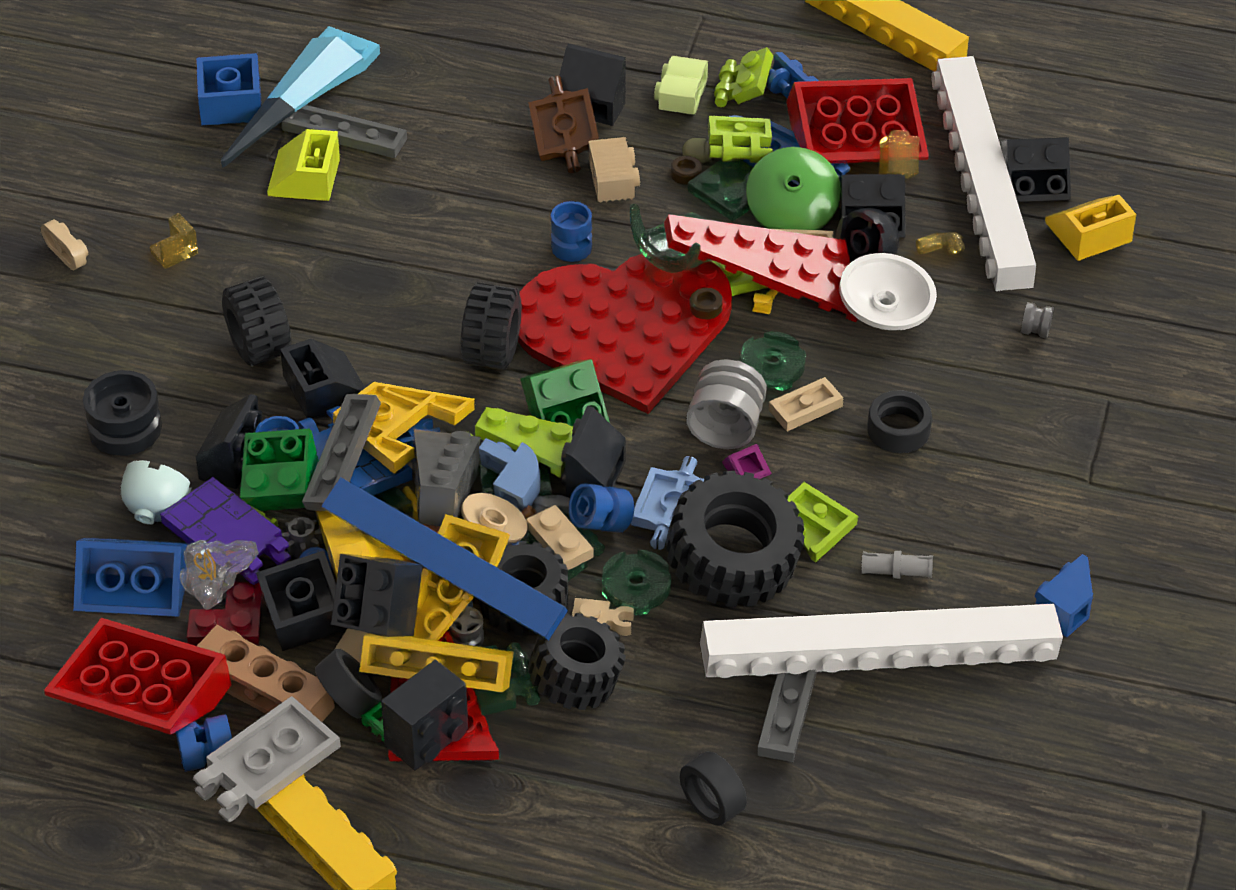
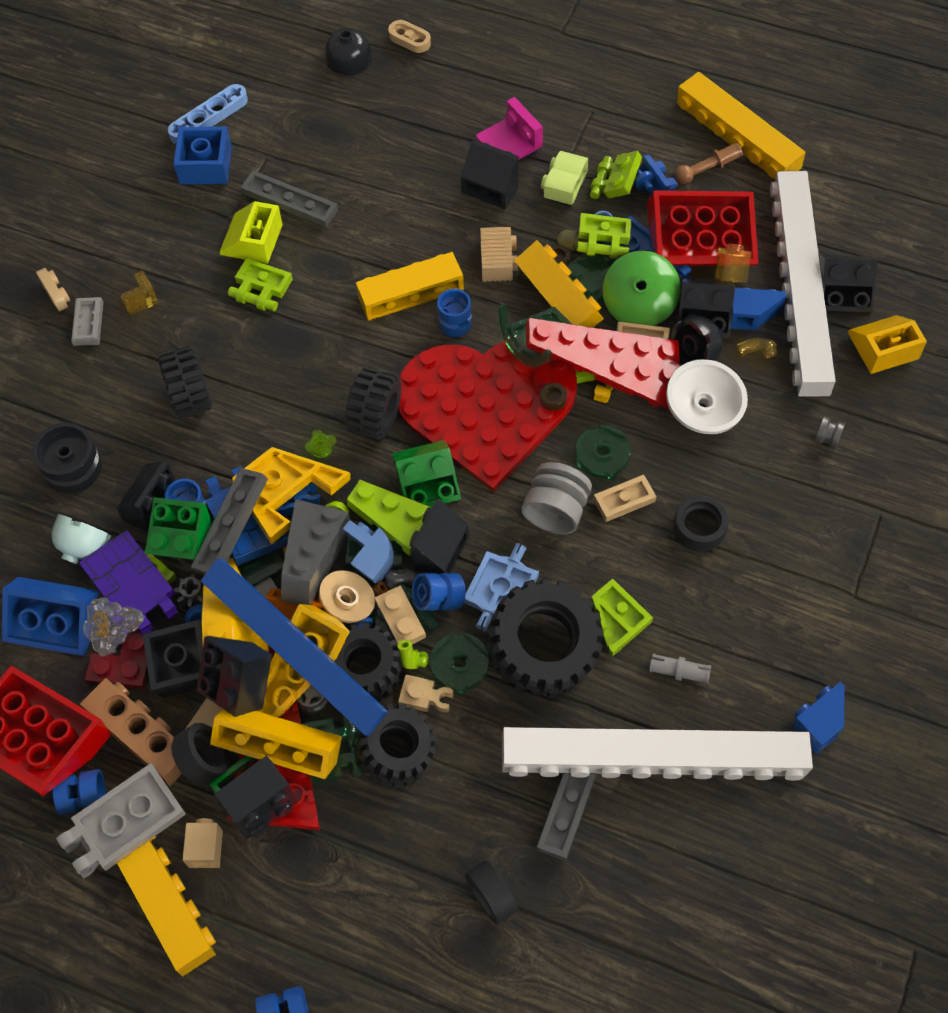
camera: 10 degrees right, 15 degrees up
medium azure plate [221,26,380,167] -> none
black slope [280,339,365,418] -> none
reddish brown plate [528,75,599,173] -> none
magenta slope [722,444,771,480] -> none
none -> light grey plate [71,297,103,346]
none -> light blue beam [168,84,248,145]
none -> tan brick [183,818,223,868]
none -> lime plate [228,258,293,312]
none -> clear neon green plate [305,430,337,458]
none -> yellow brick [356,252,464,321]
none -> lime arm [398,640,429,669]
none -> dark pink bracket [476,97,543,160]
none -> yellow brick [514,240,604,328]
none -> medium nougat pin [674,143,743,184]
none -> blue slope [731,288,786,330]

